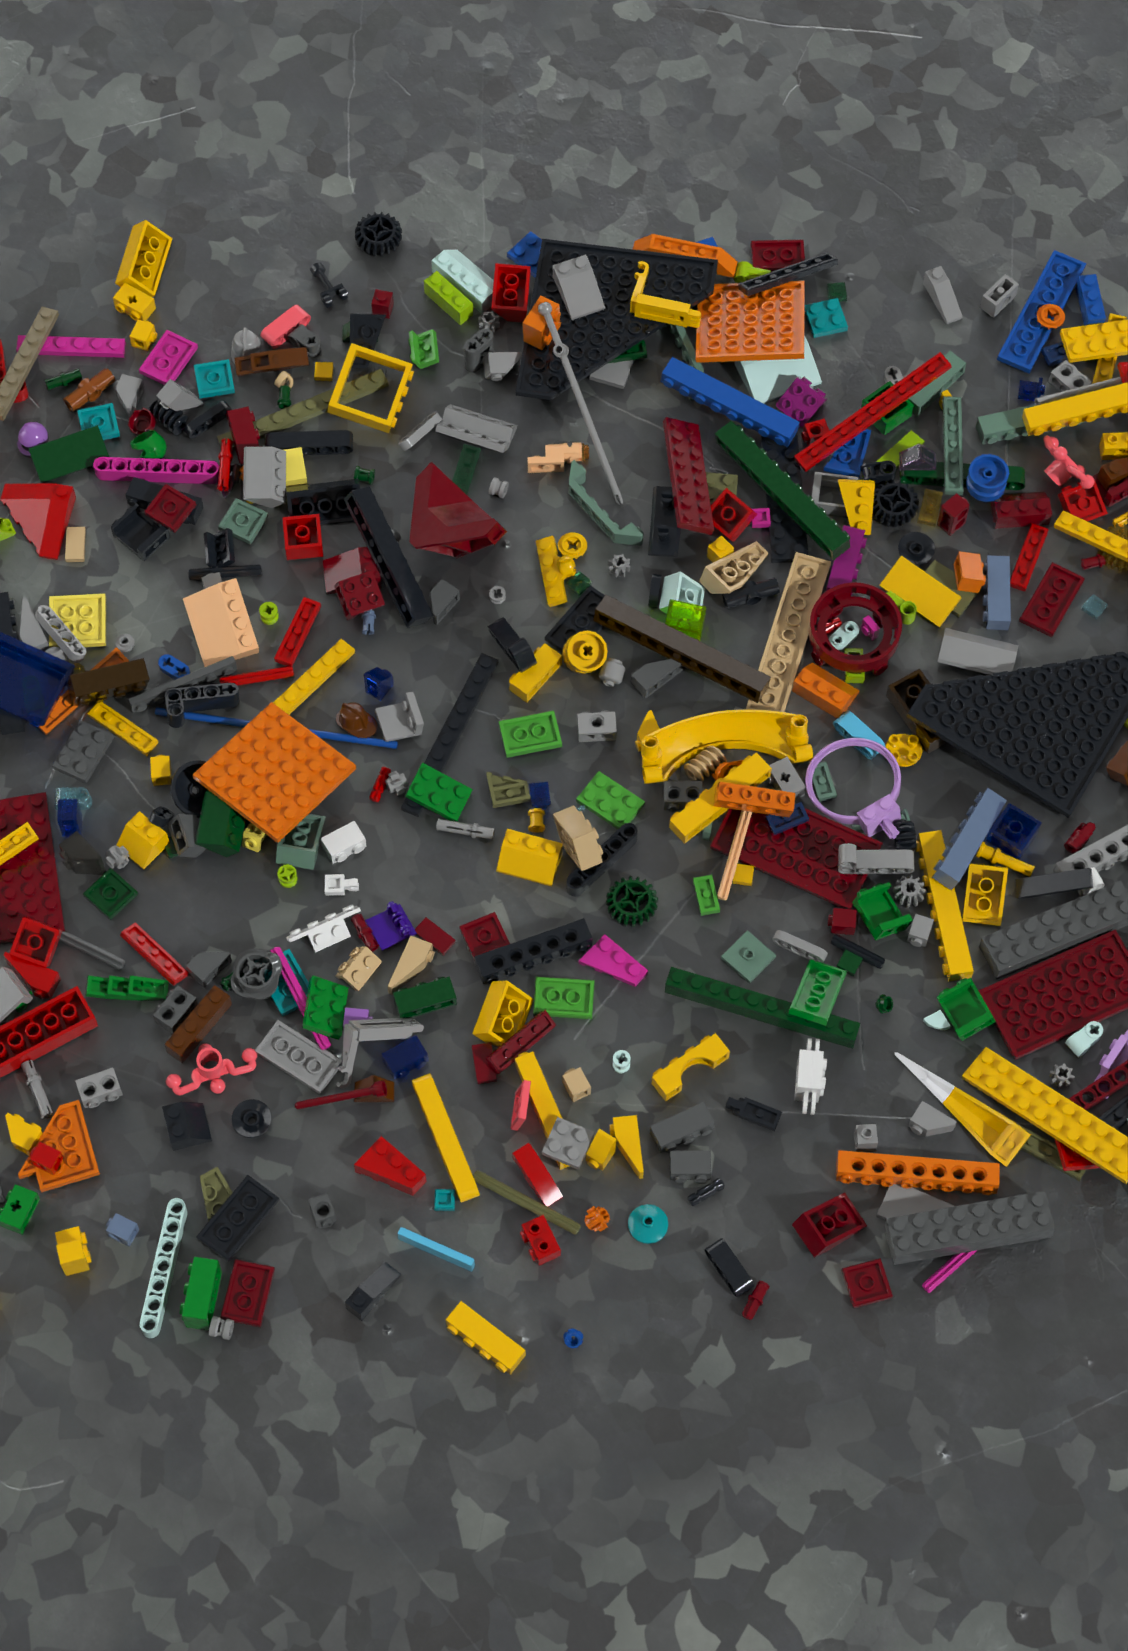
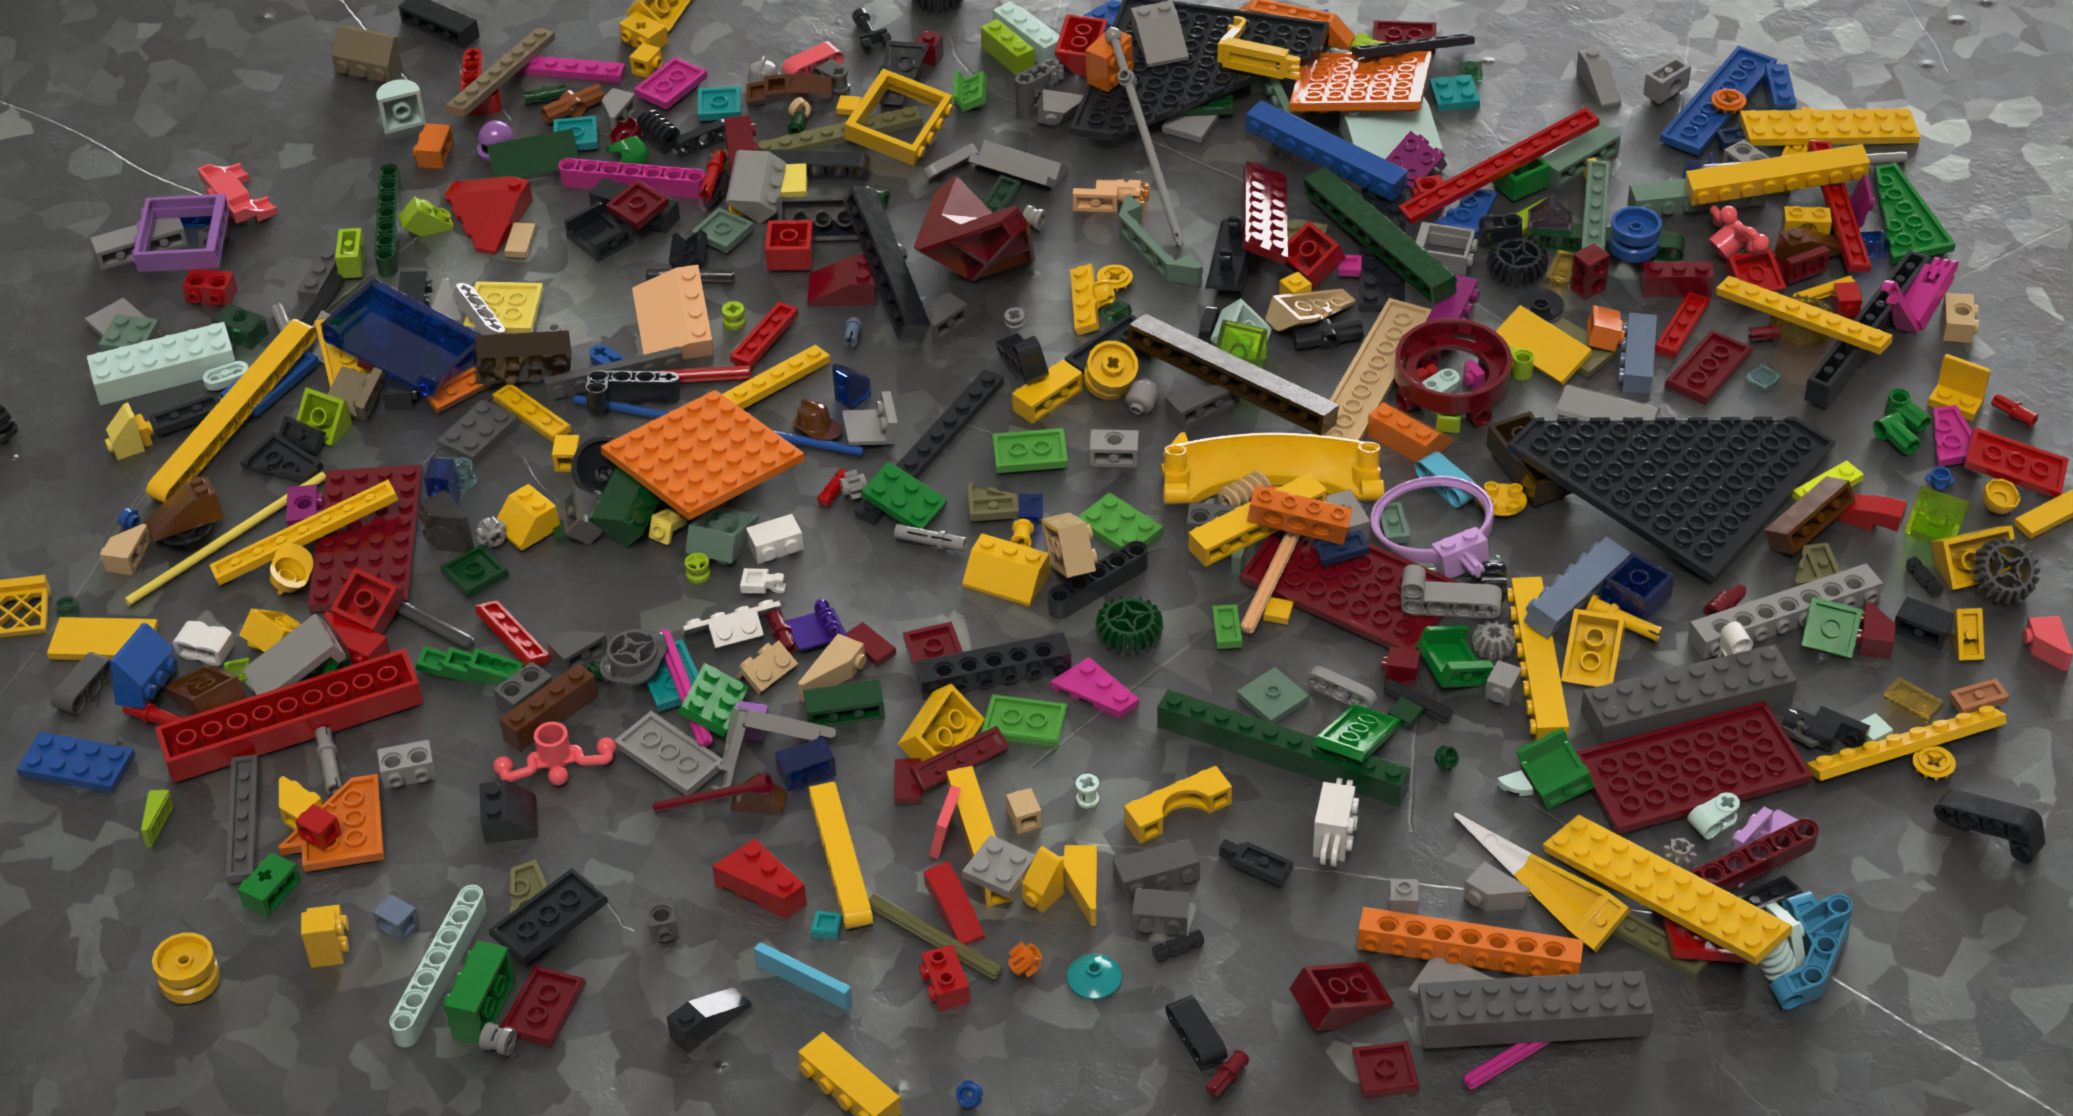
camera: 10 degrees right, 20 degrees down
black beam [148,806,174,827] -> none
light grey slope [156,379,204,411] -> none
black dish [231,1099,272,1138] -> none
dark red bracket [334,570,385,620] -> none
light grey gear [608,554,631,577] -> none
yellow wing [838,479,875,535] -> none
black tile [1015,868,1093,899] -> none

